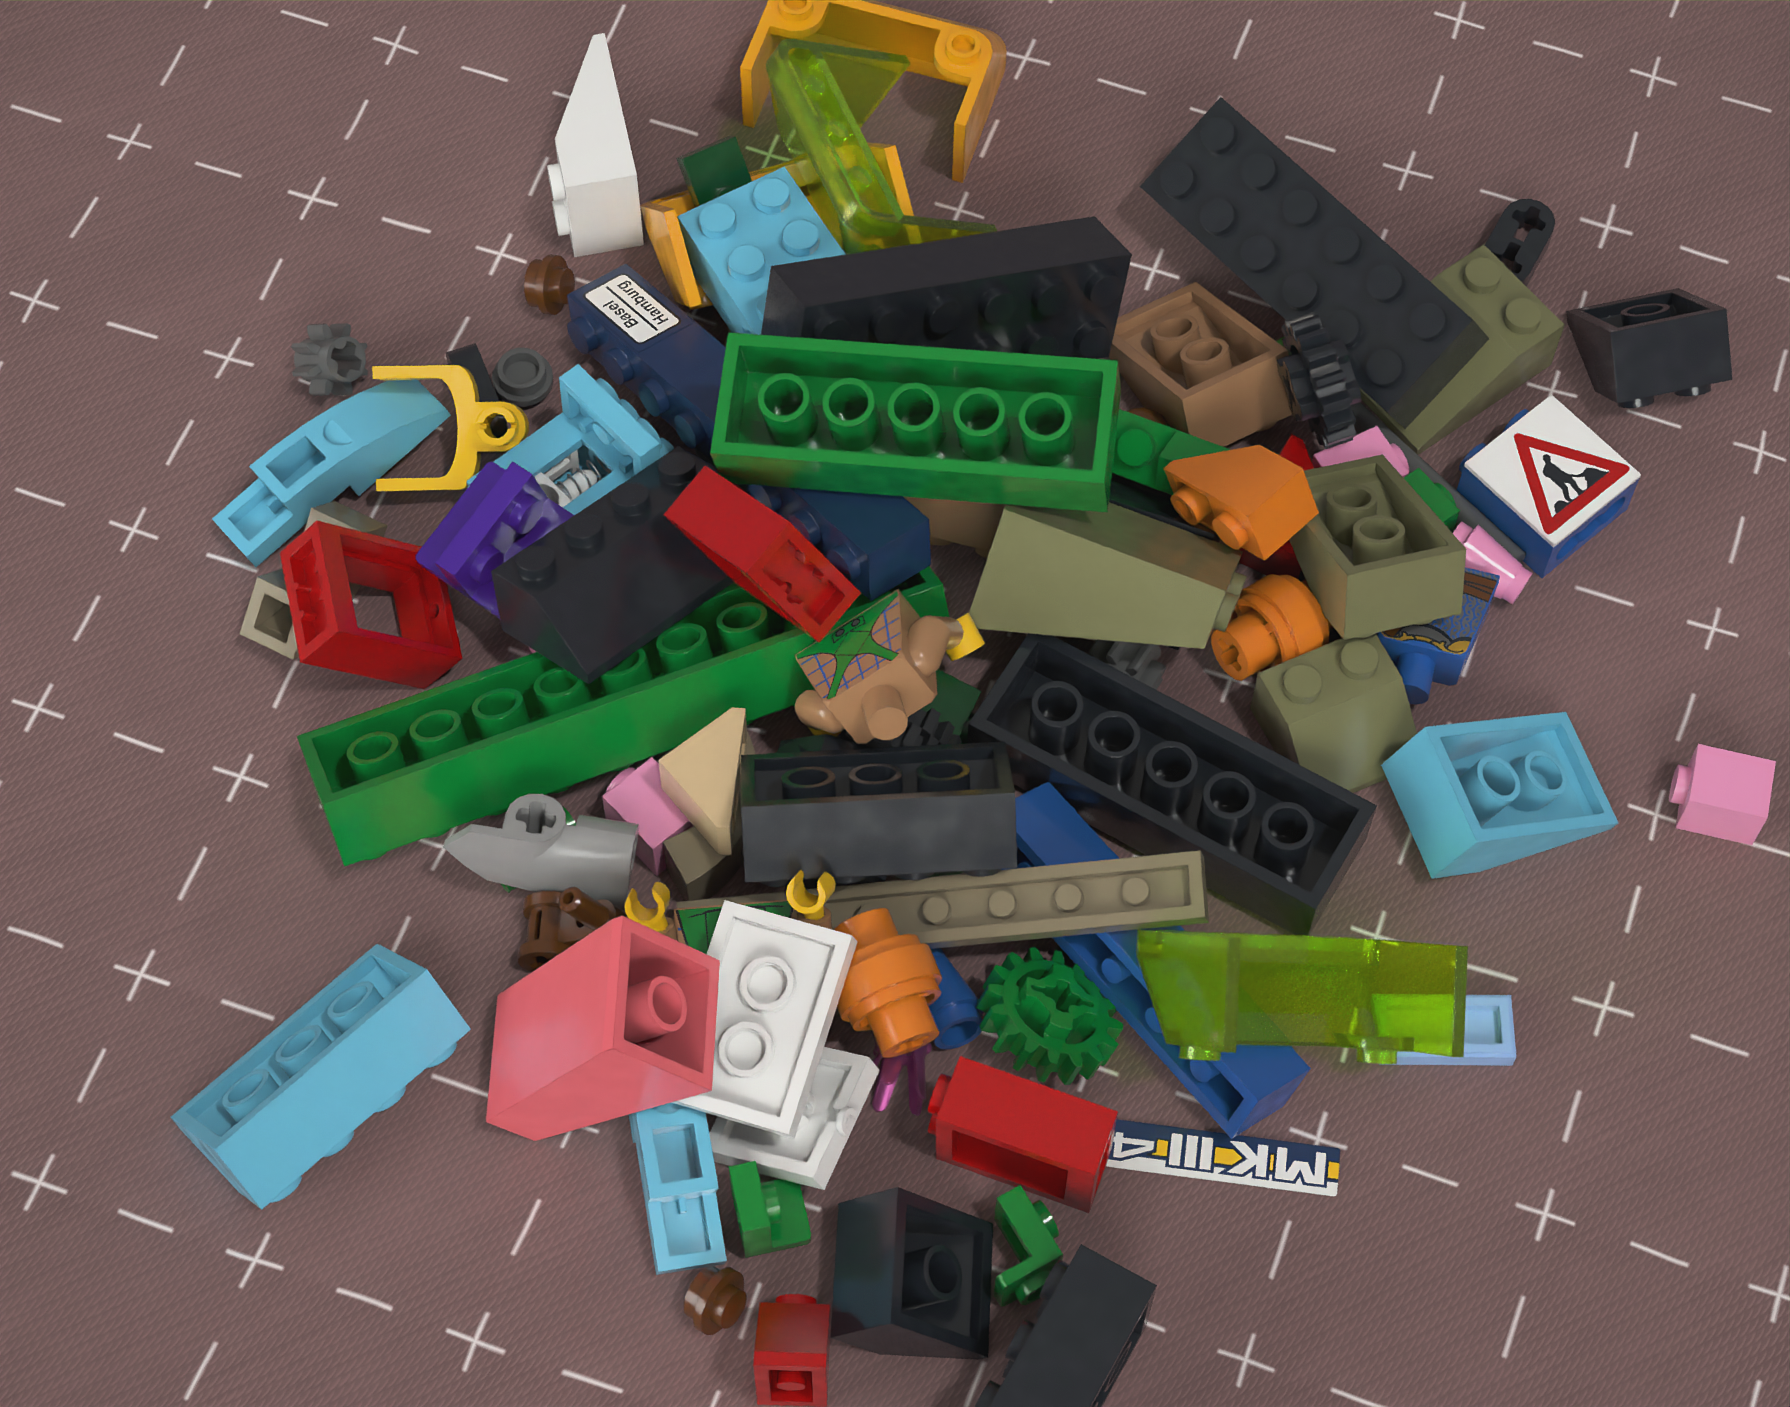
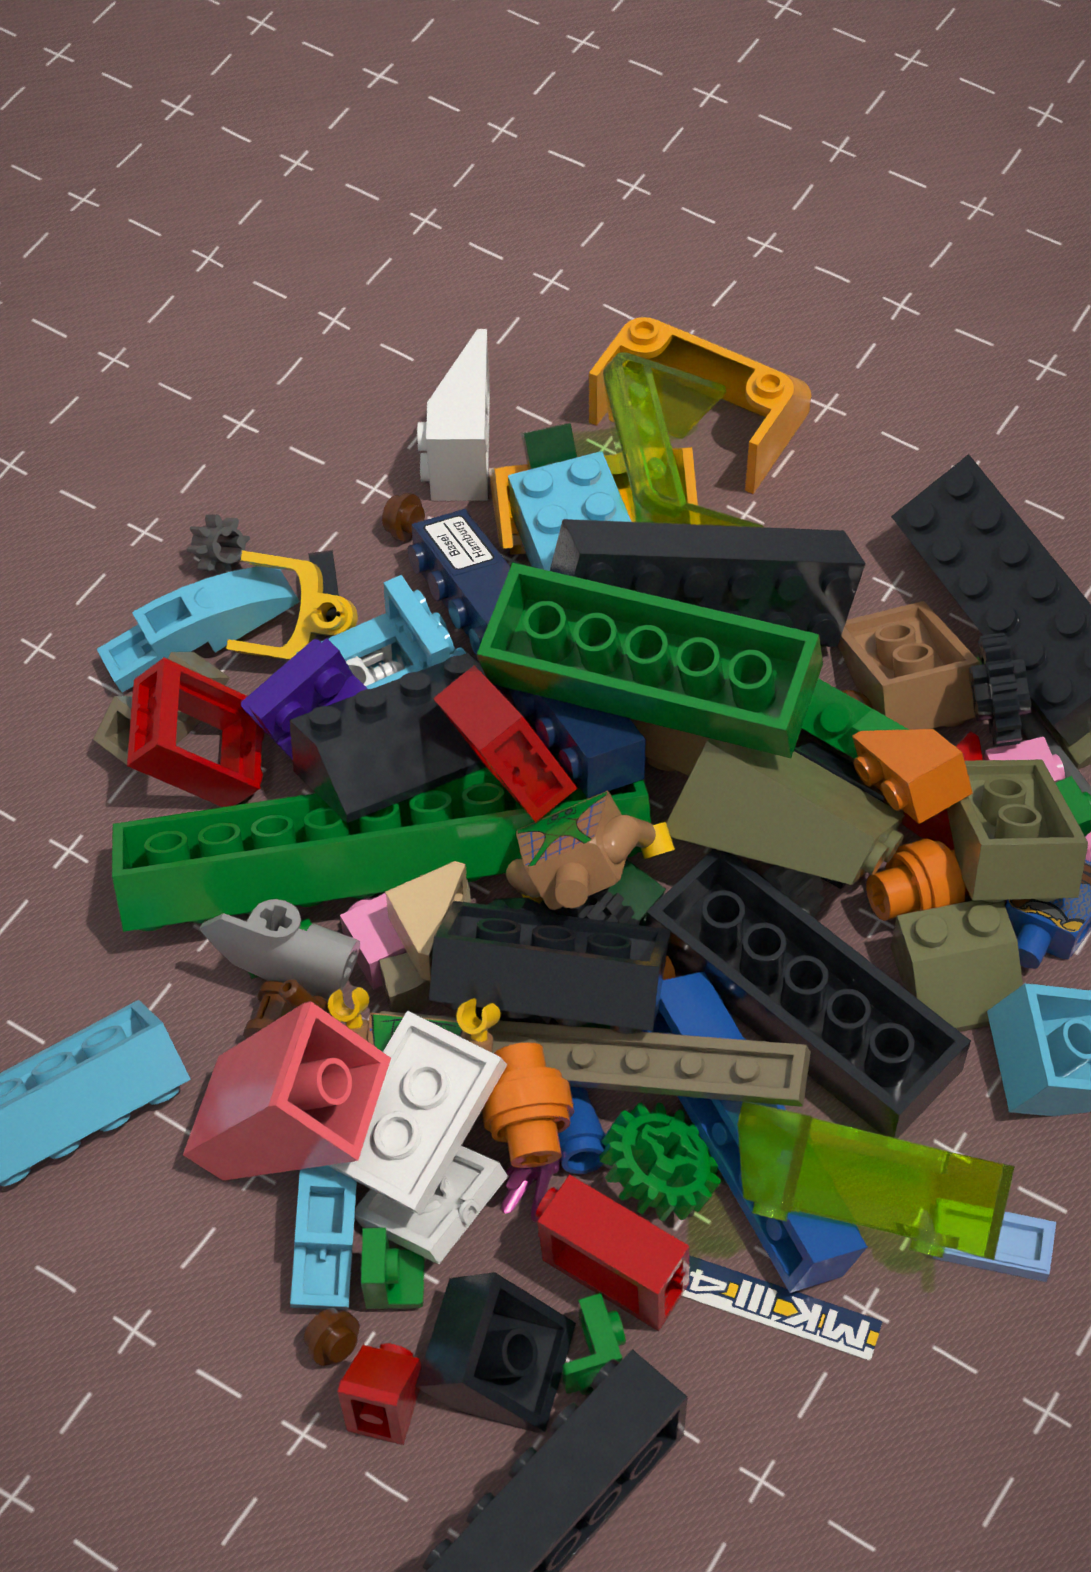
camera: 15 degrees right, 5 degrees down
dark grey plate [492,347,553,407] -> none

